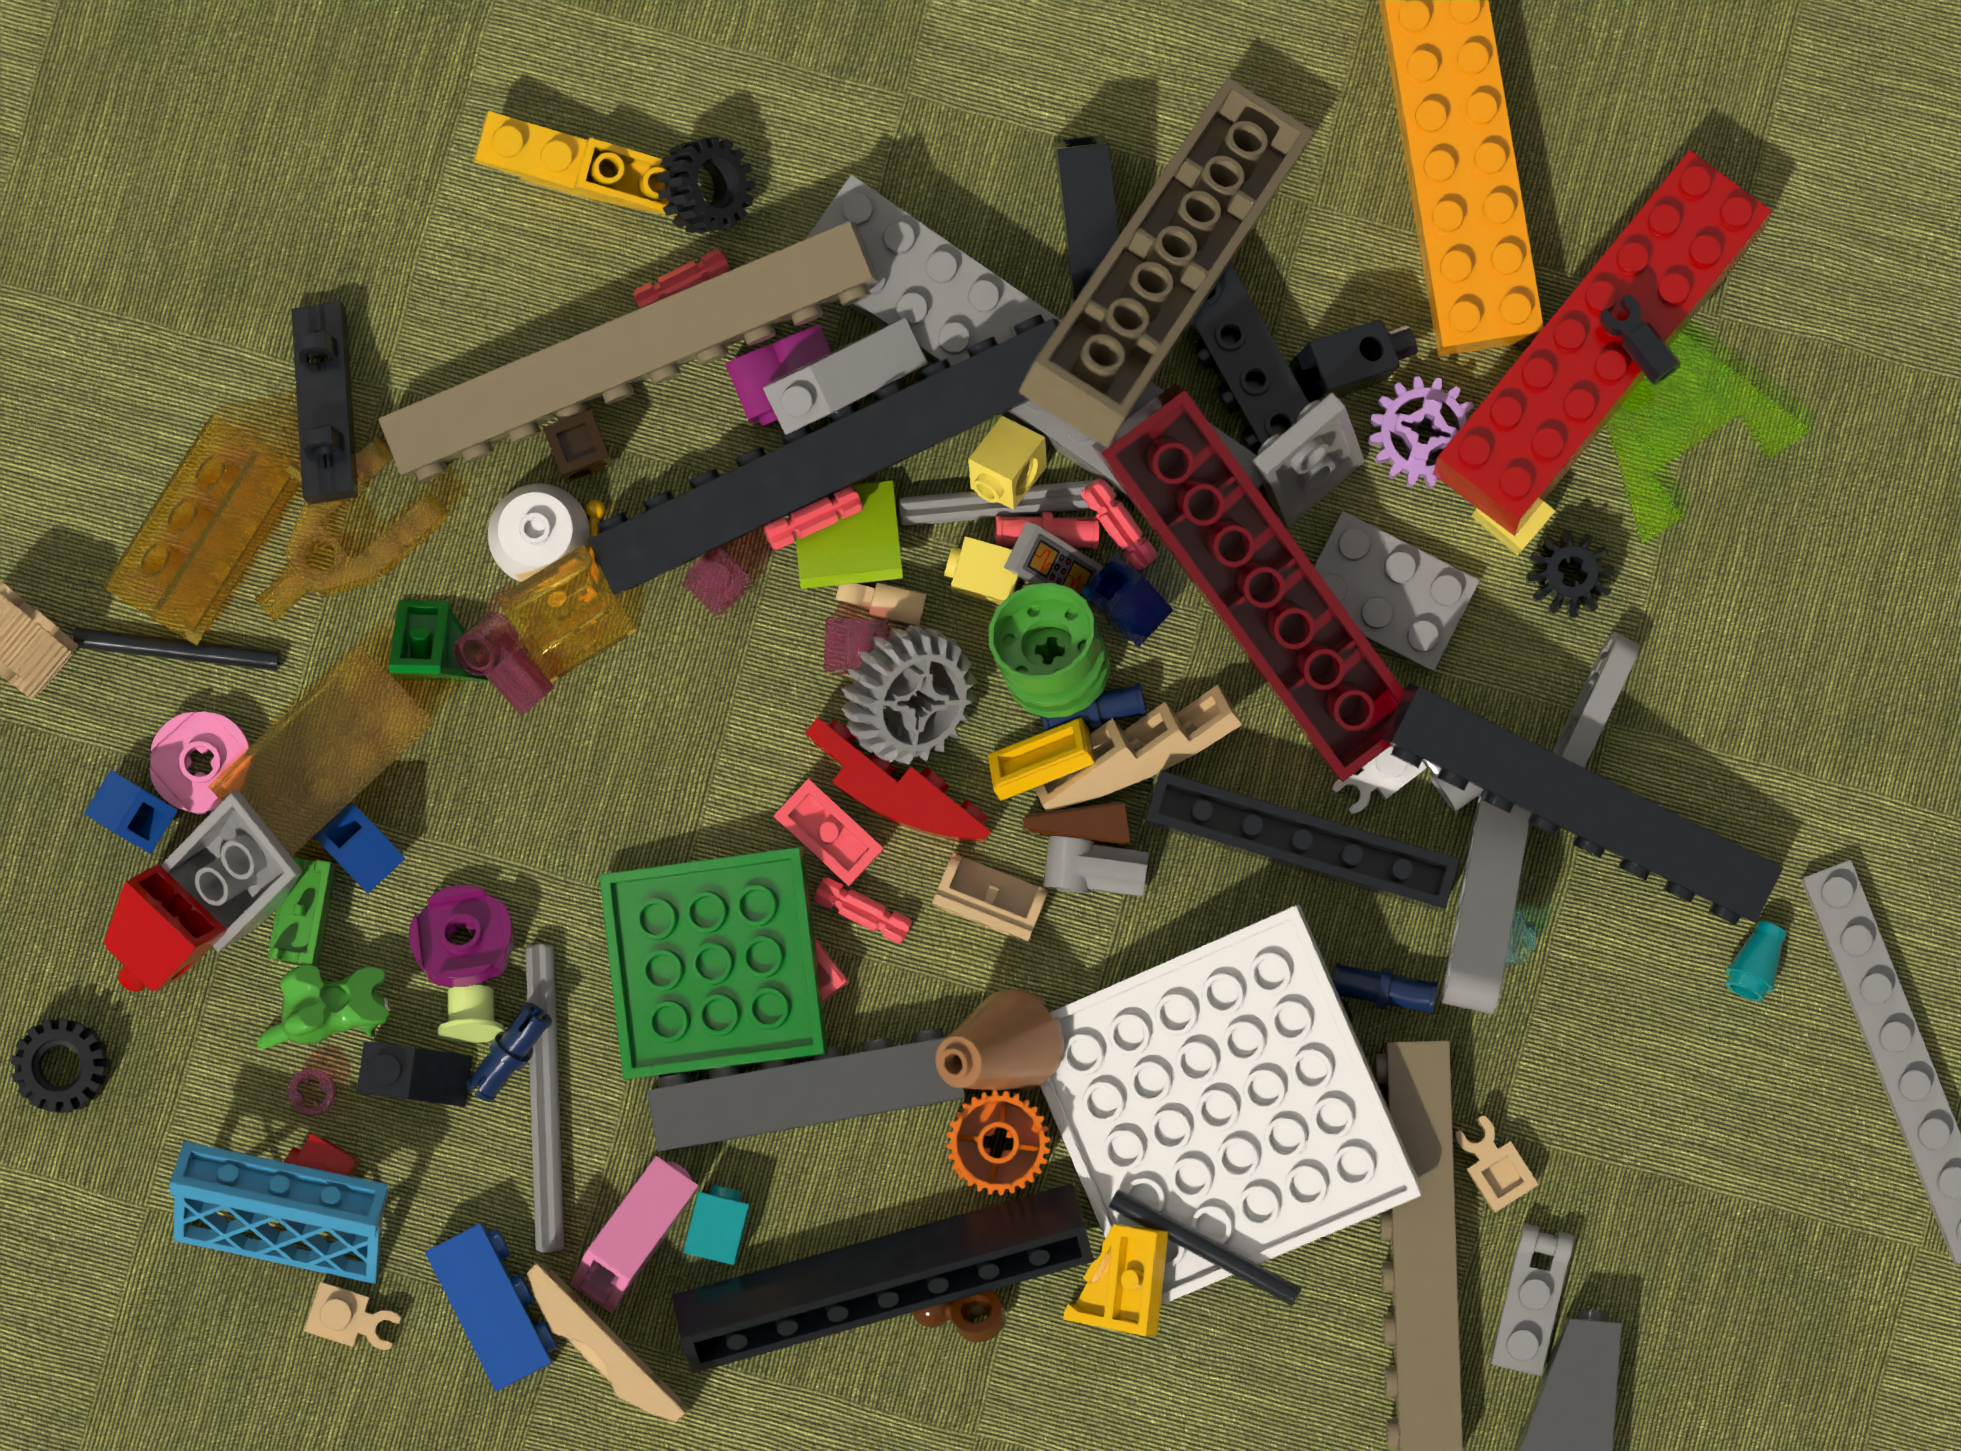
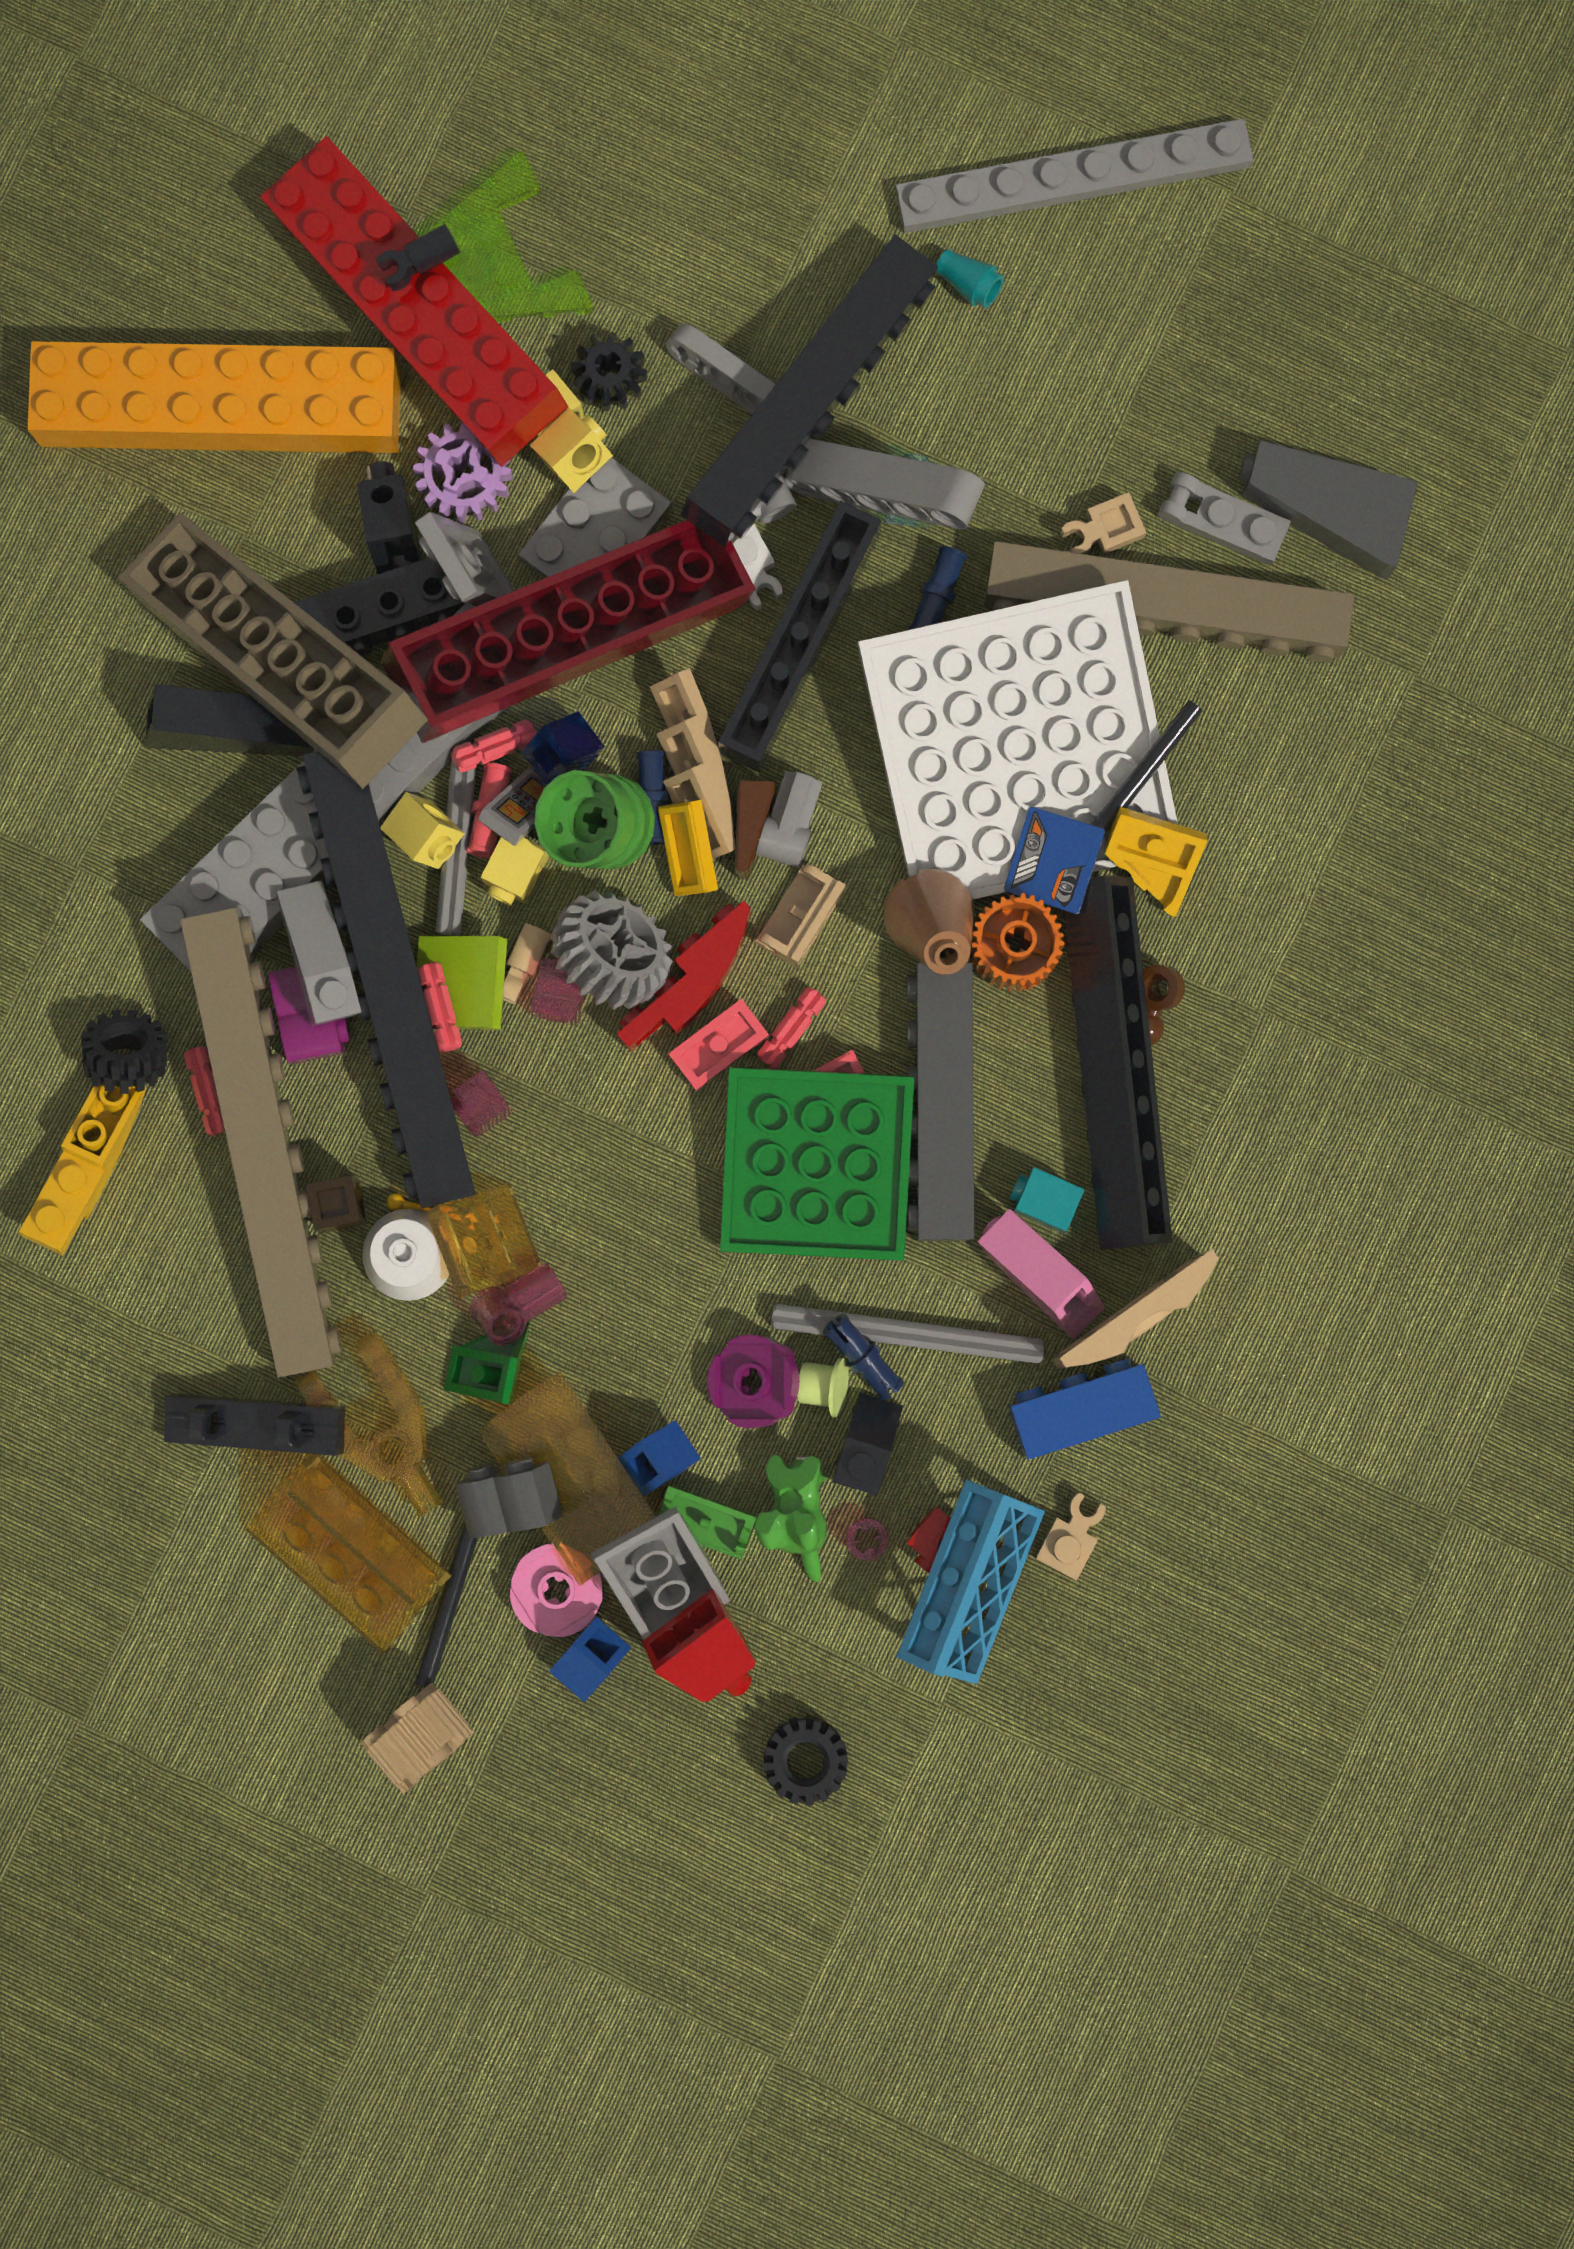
camera: 85 degrees left, 0 degrees up
none -> dark grey brick [455,1456,563,1538]
none -> light yellow brick [530,408,613,493]
none -> blue sticker [1004,807,1105,914]

